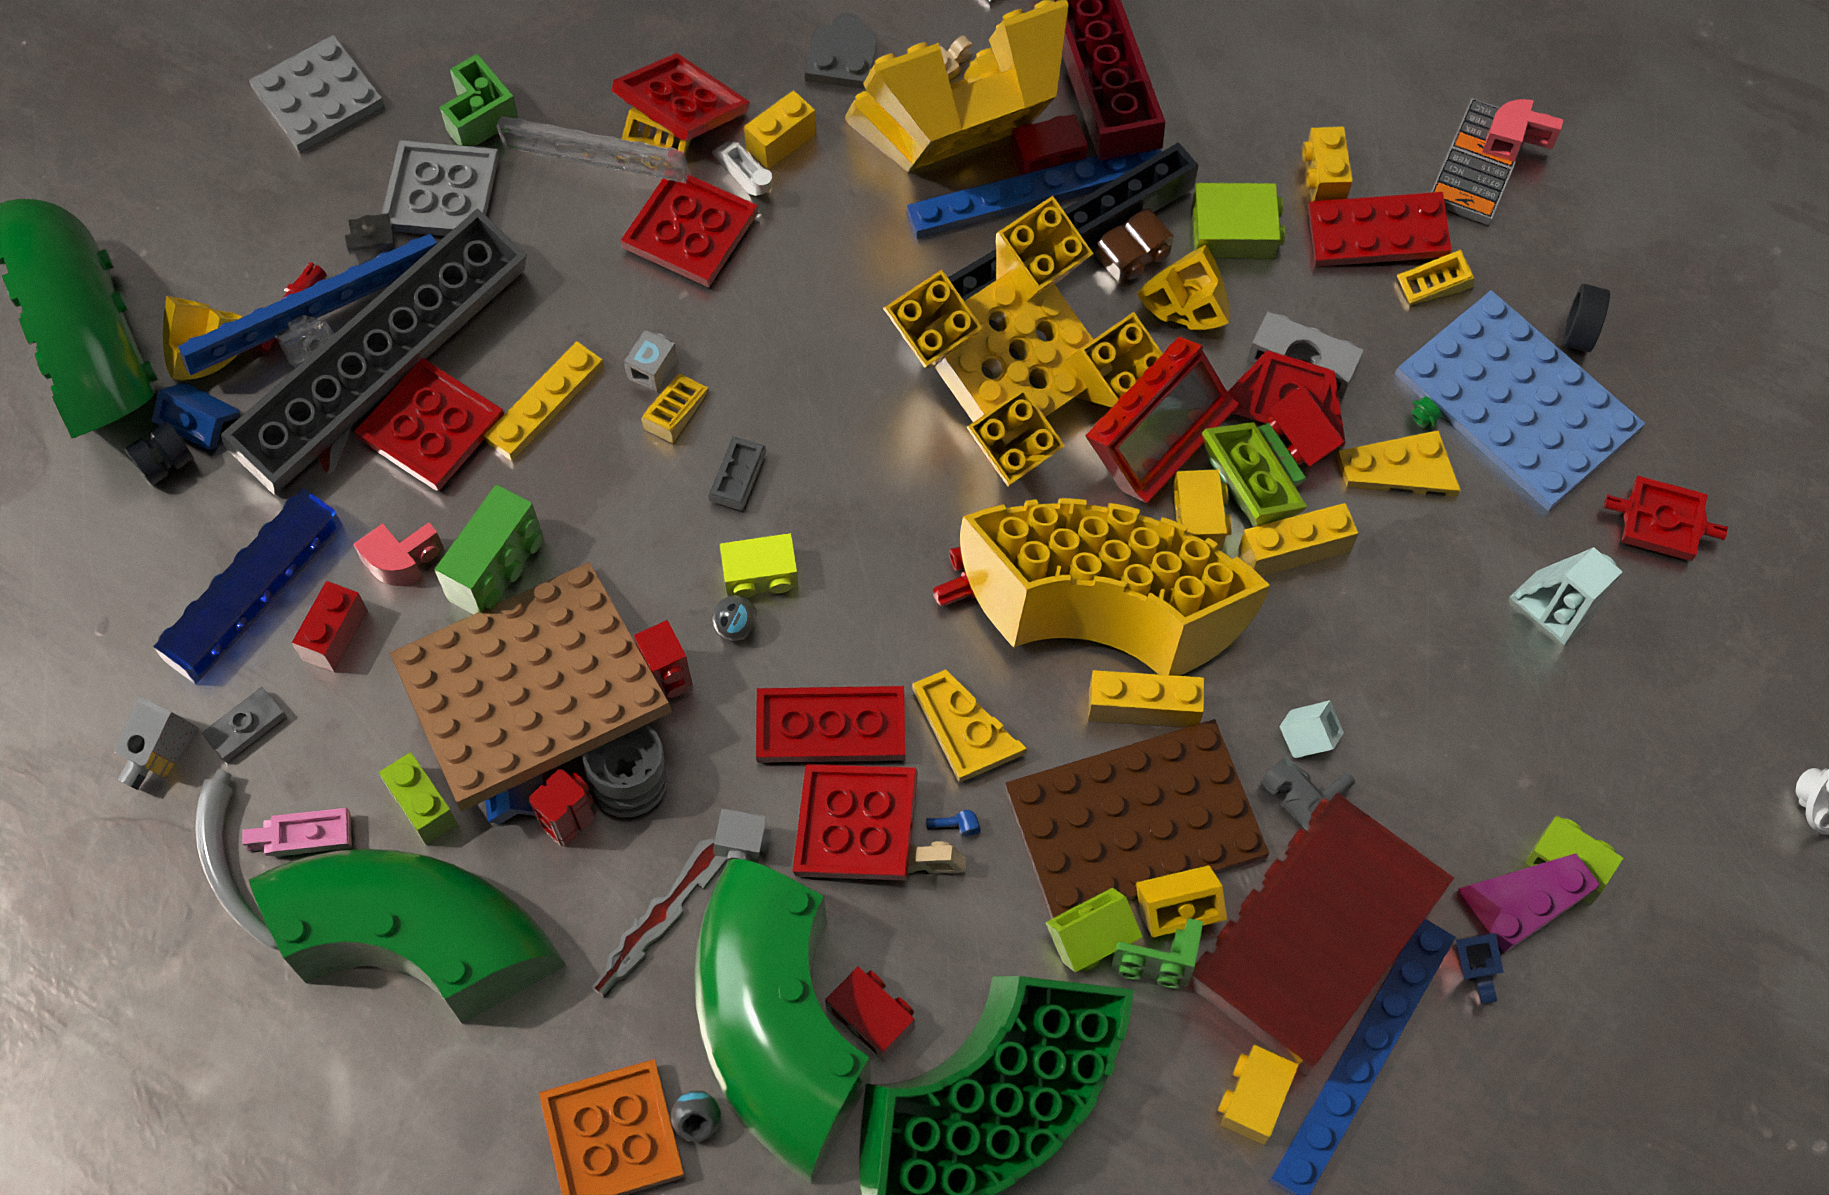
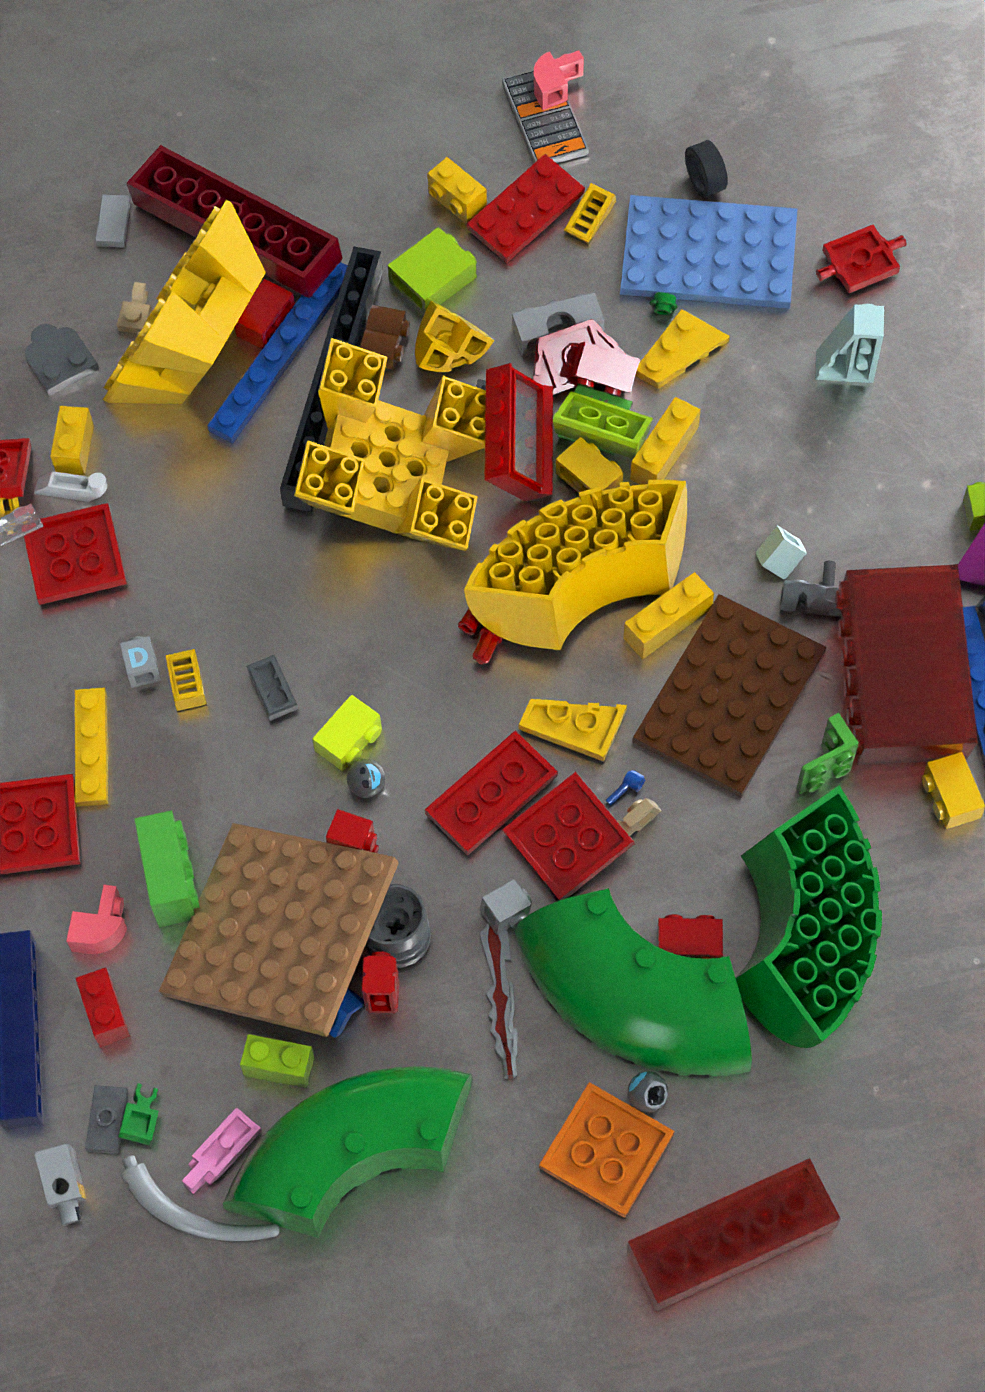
camera: 40 degrees left, 0 degrees up
lime brick [1045,888,1143,972] -> none
yellow brick [1136,865,1227,937] -> none
none -> green plate [118,1083,159,1145]

